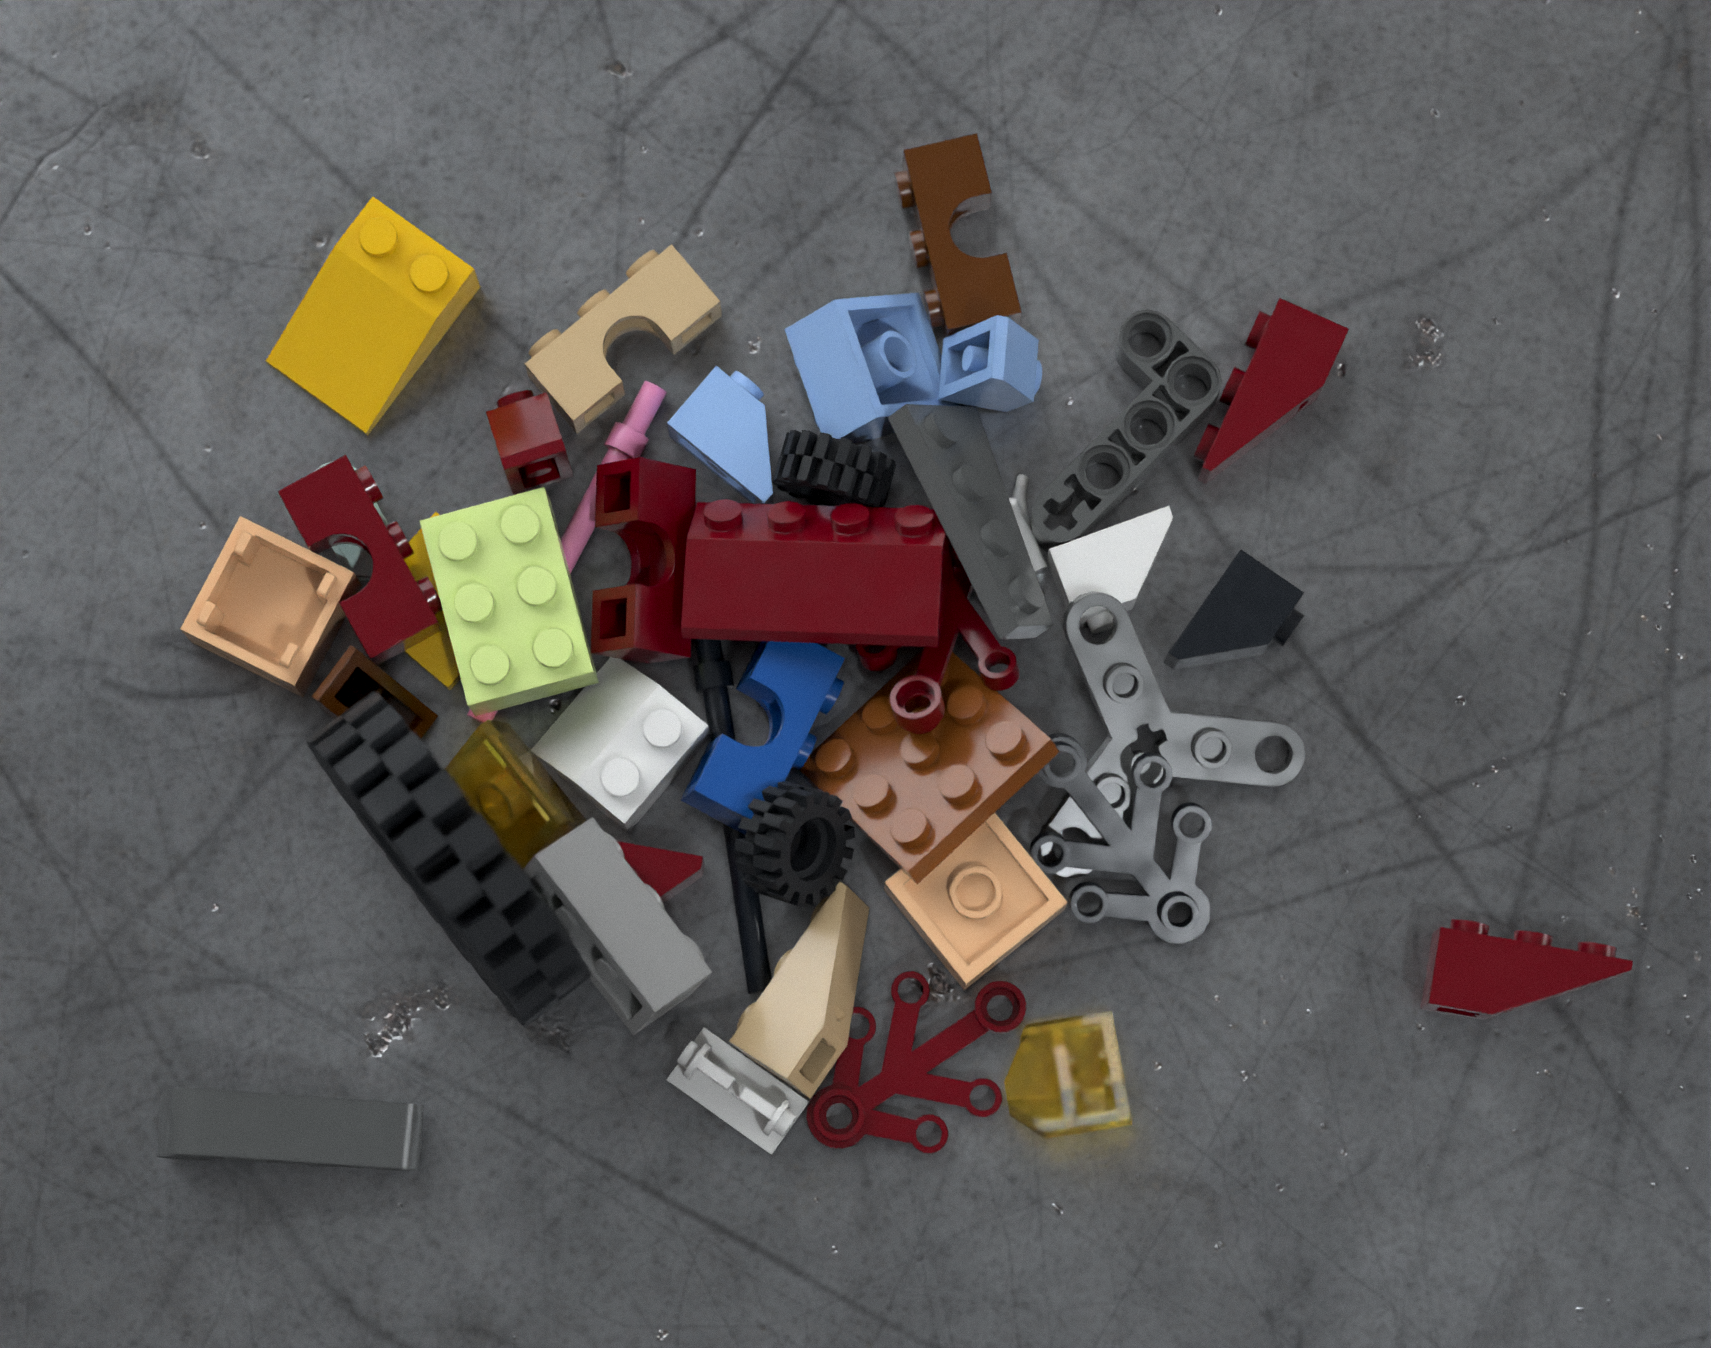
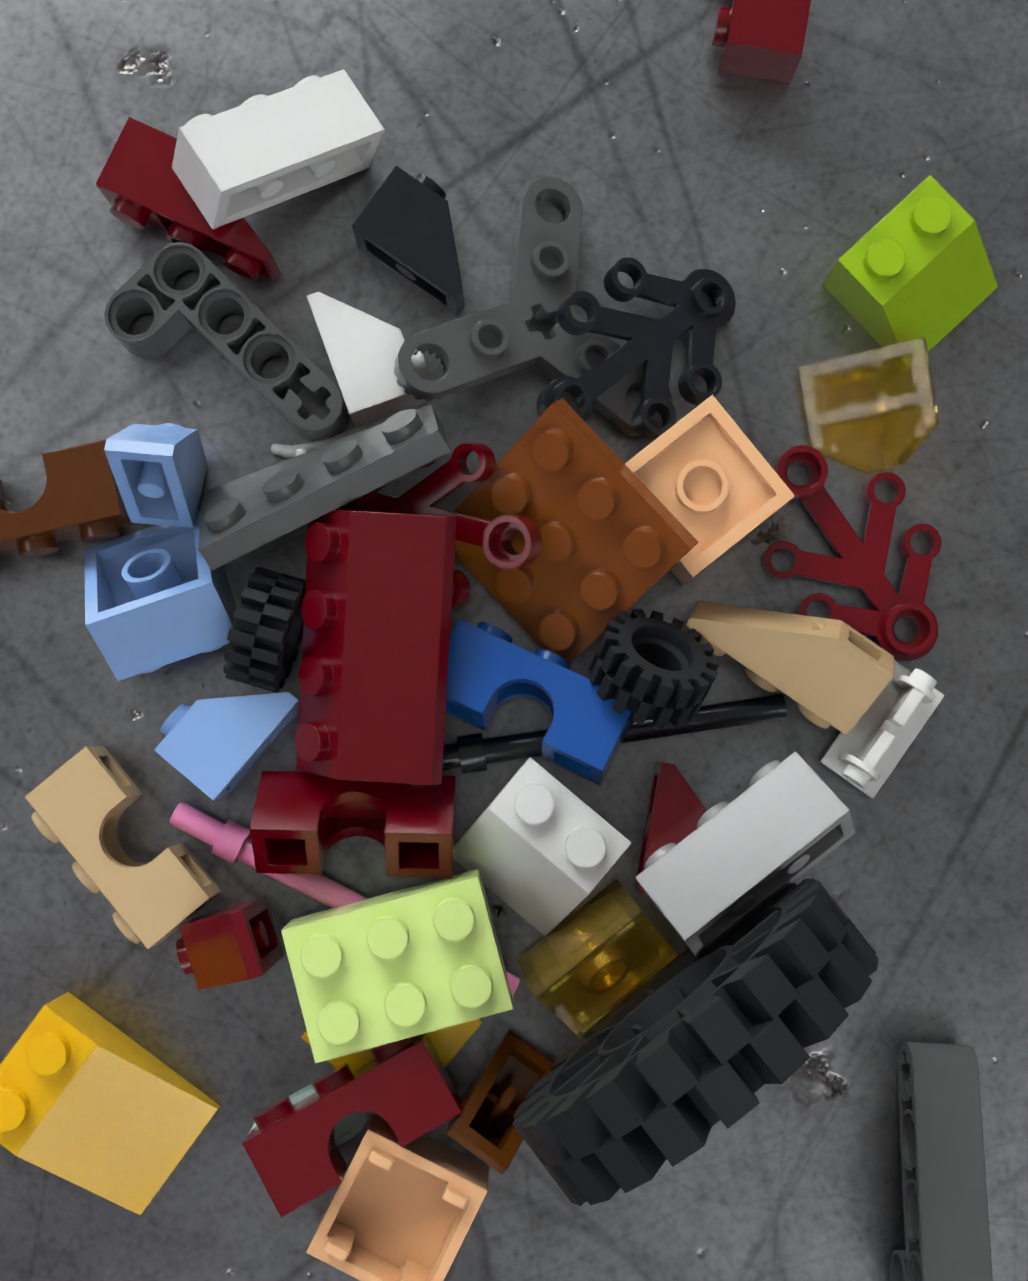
camera: 90 degrees left, 5 degrees up
none -> white brick [172,69,385,230]
none -> lime slope [822,175,998,372]

